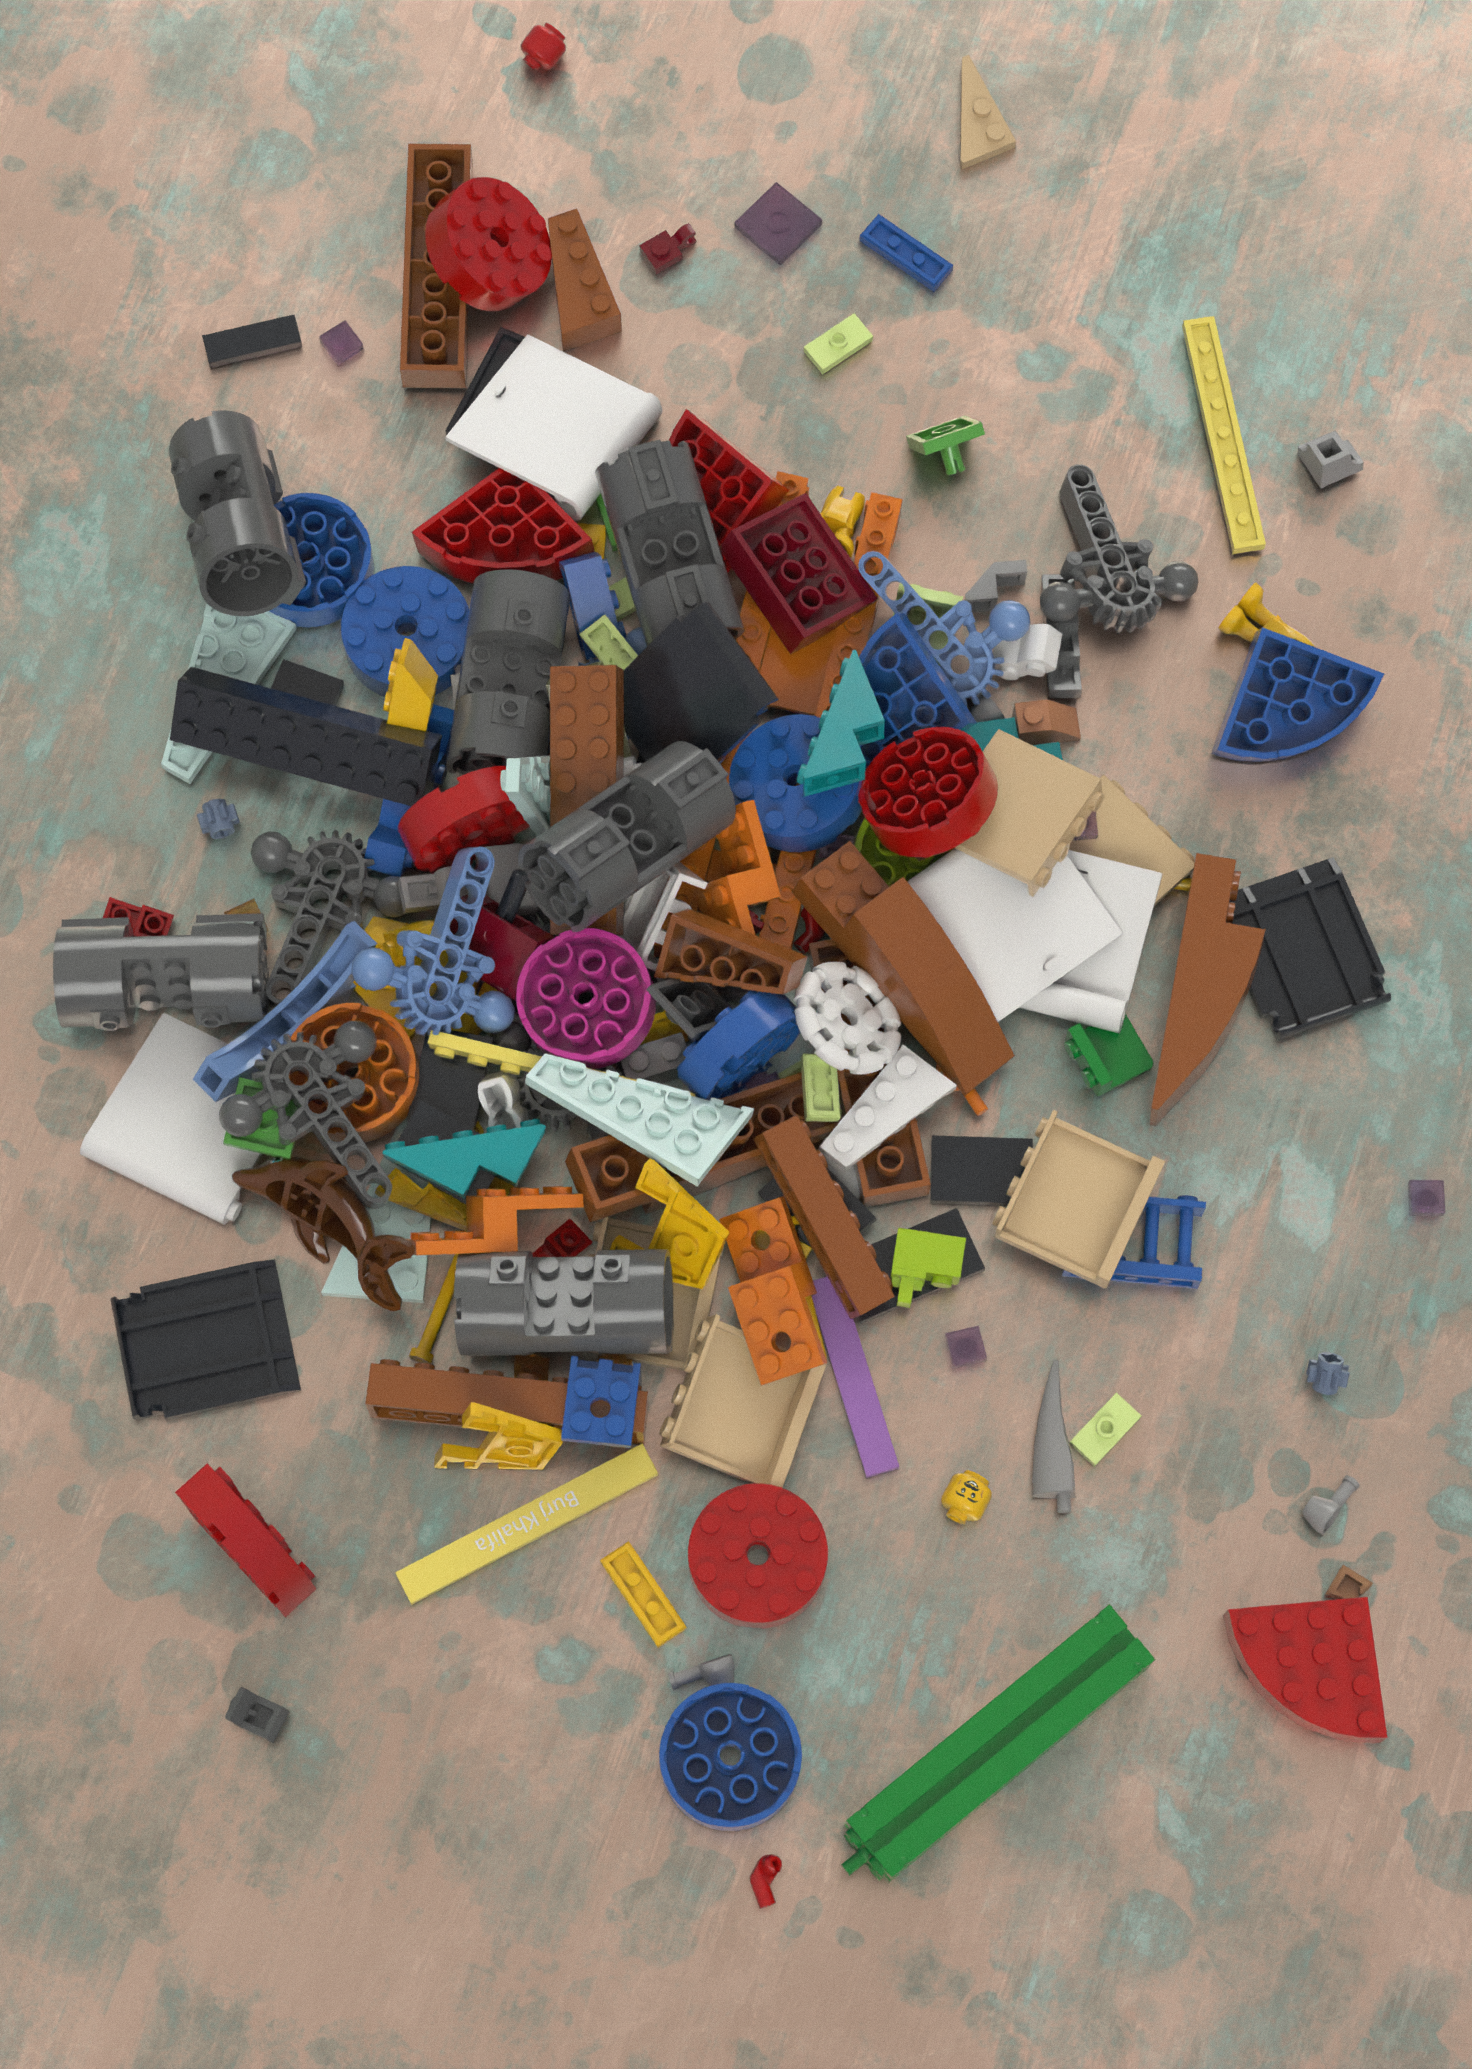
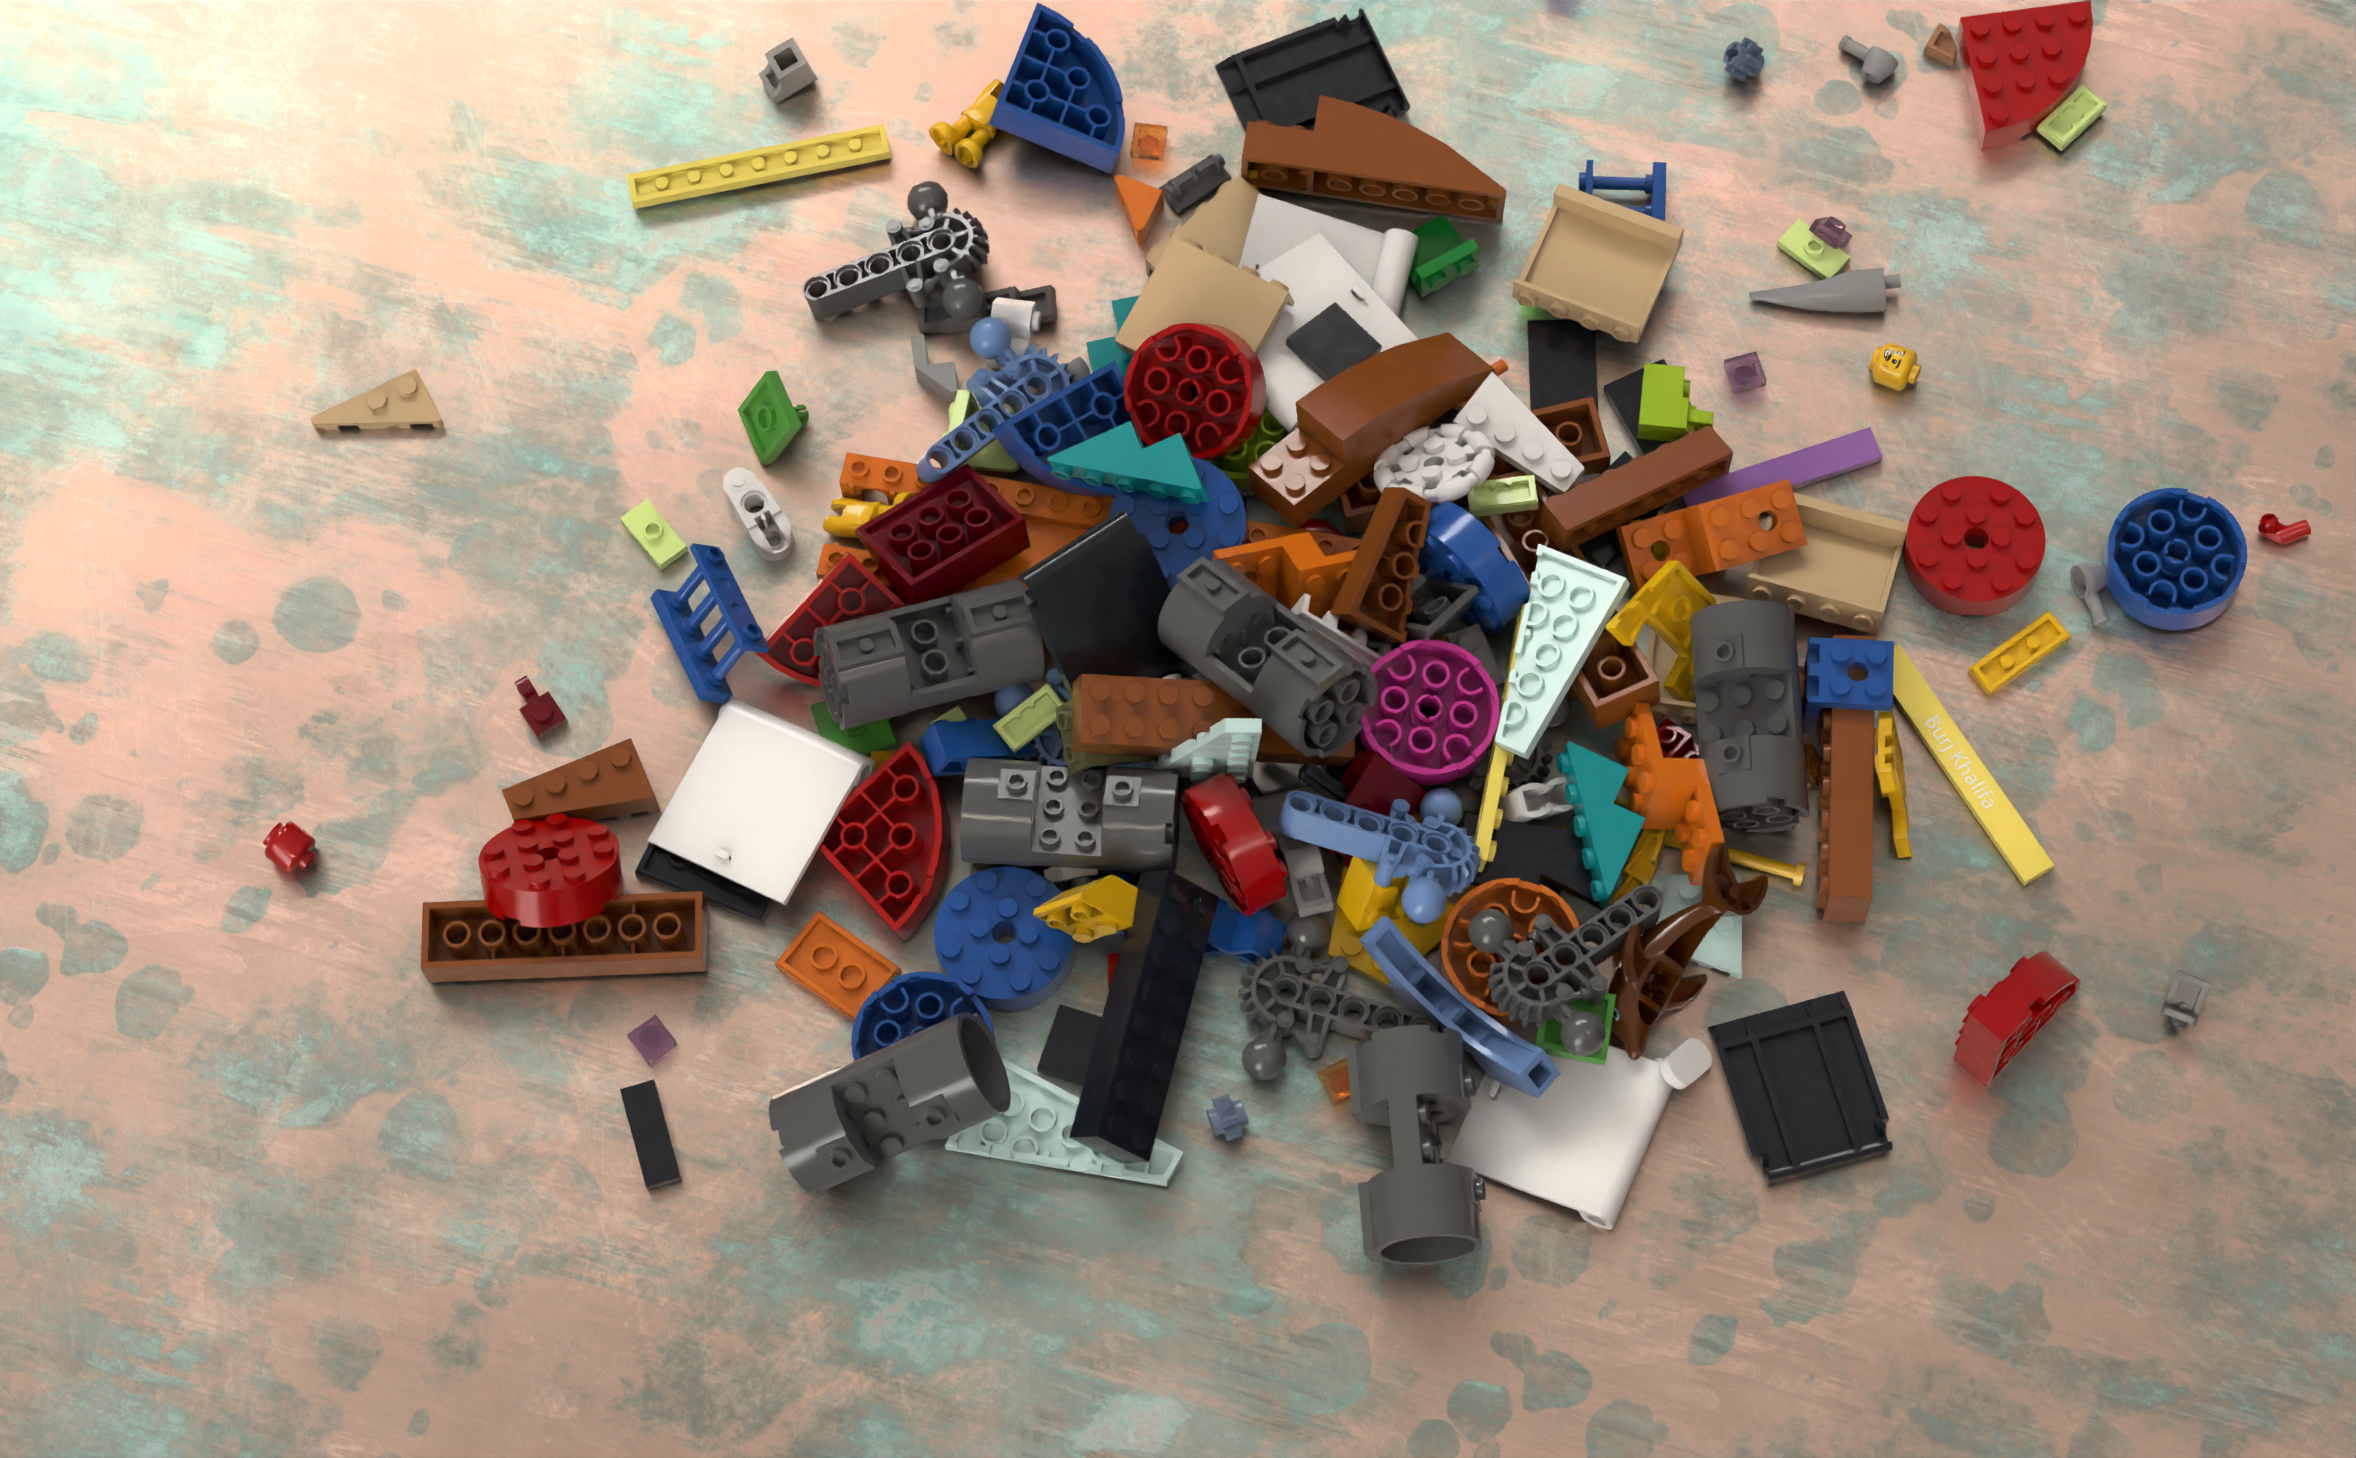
camera: 85 degrees left, 5 degrees down
red slope [102,897,174,937] -> none
clear purple tile [734,182,822,265] -> none
green brick [841,1604,1156,1884] -> none
blue tile [859,213,953,292] -> none
nougat slope [1012,699,1081,745] -> none
none -> blue fence [650,543,770,703]
none -> white piece [722,467,794,561]
none -> orange tile [775,910,901,1023]
none -> orange slope [1114,174,1164,246]
none -> clear orange plate [1130,122,1168,161]
none -> dark grey hinge [1159,153,1232,212]
none -> black tile [1286,302,1382,382]
none -> white tile [1660,1038,1712,1089]
none -> plate [1809,216,1852,249]
none -> yellowish green plate [2037,84,2107,151]

